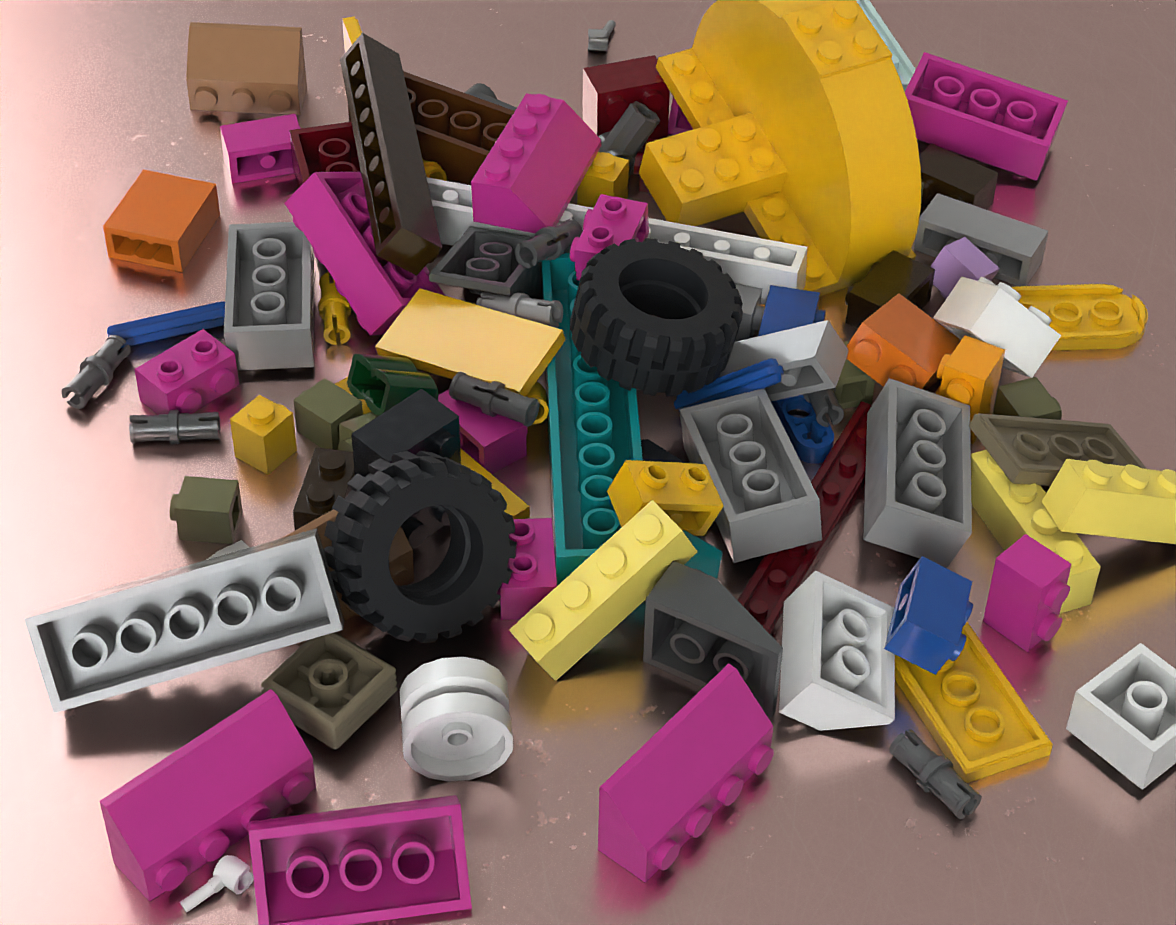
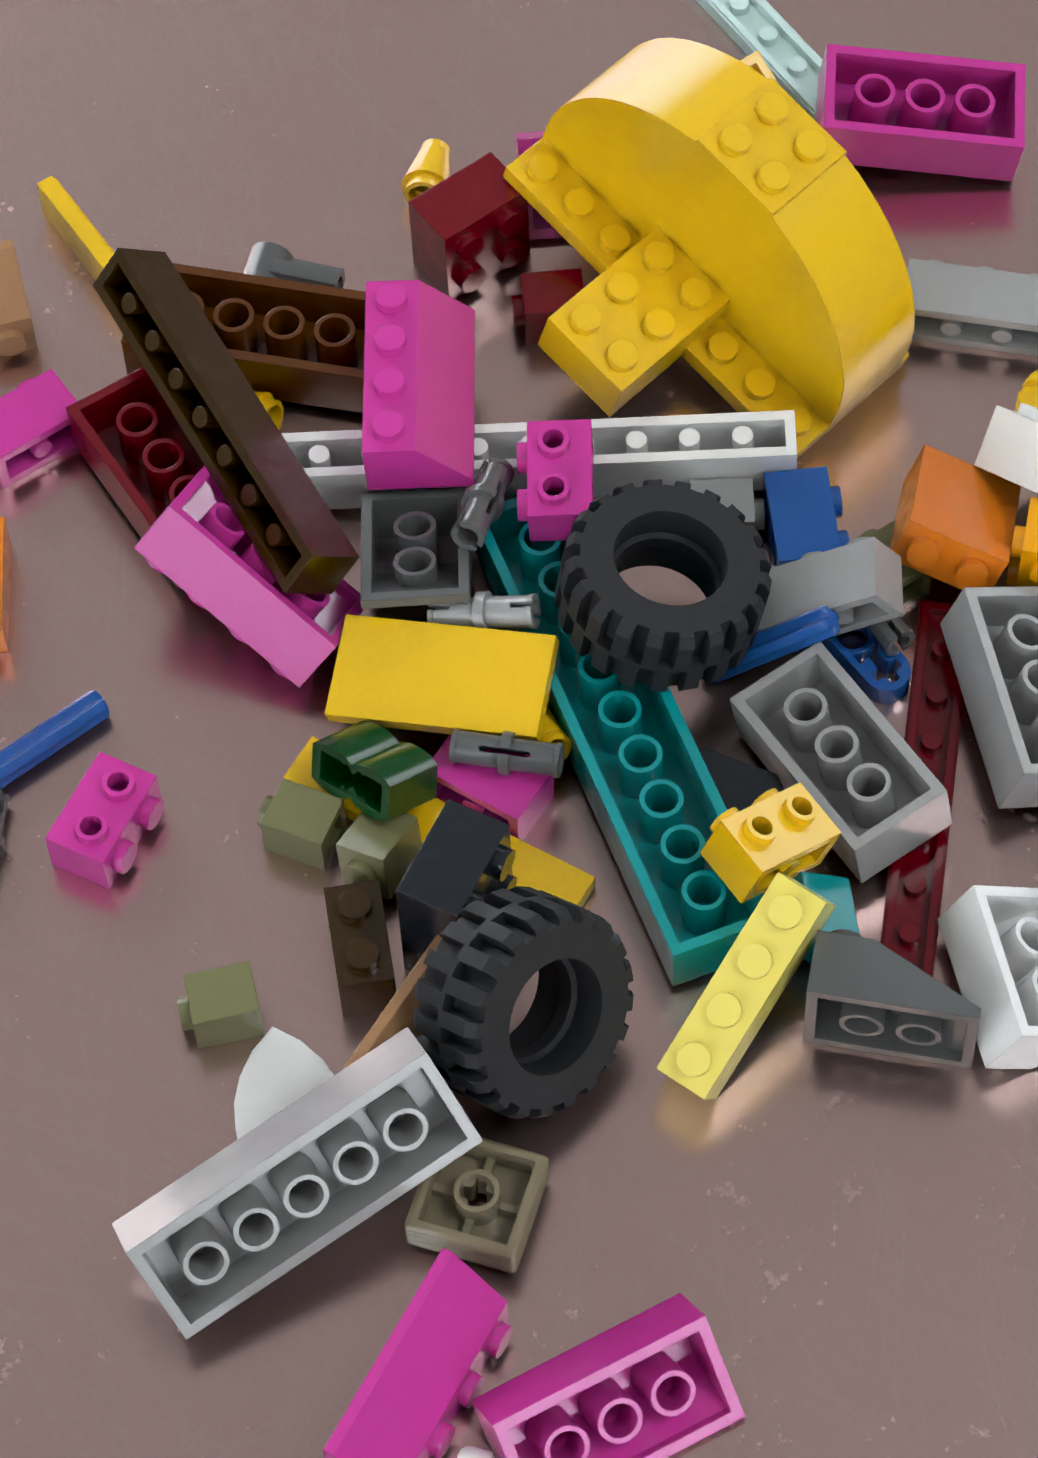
camera: 15 degrees left, 15 degrees up
dark grey pin [129,410,221,444] -> none
light grey brick [224,222,314,370] -> none
yellow brick [230,394,297,475] -> none
yellow pin [318,272,351,345] -> none
white wheel [399,657,513,782] -> none
dark pink brick [497,518,557,620] -> none
yellow brick [577,152,629,208] -> none
light grey hand [588,20,616,51] -> none
dark grey piece [598,101,660,177] -> none
dark pink slope [598,663,774,883] -> none
dark brown brick [845,250,935,329] -> none
dark brown brick [919,143,998,210] -> none
lavender brick [930,237,1000,299] -> none

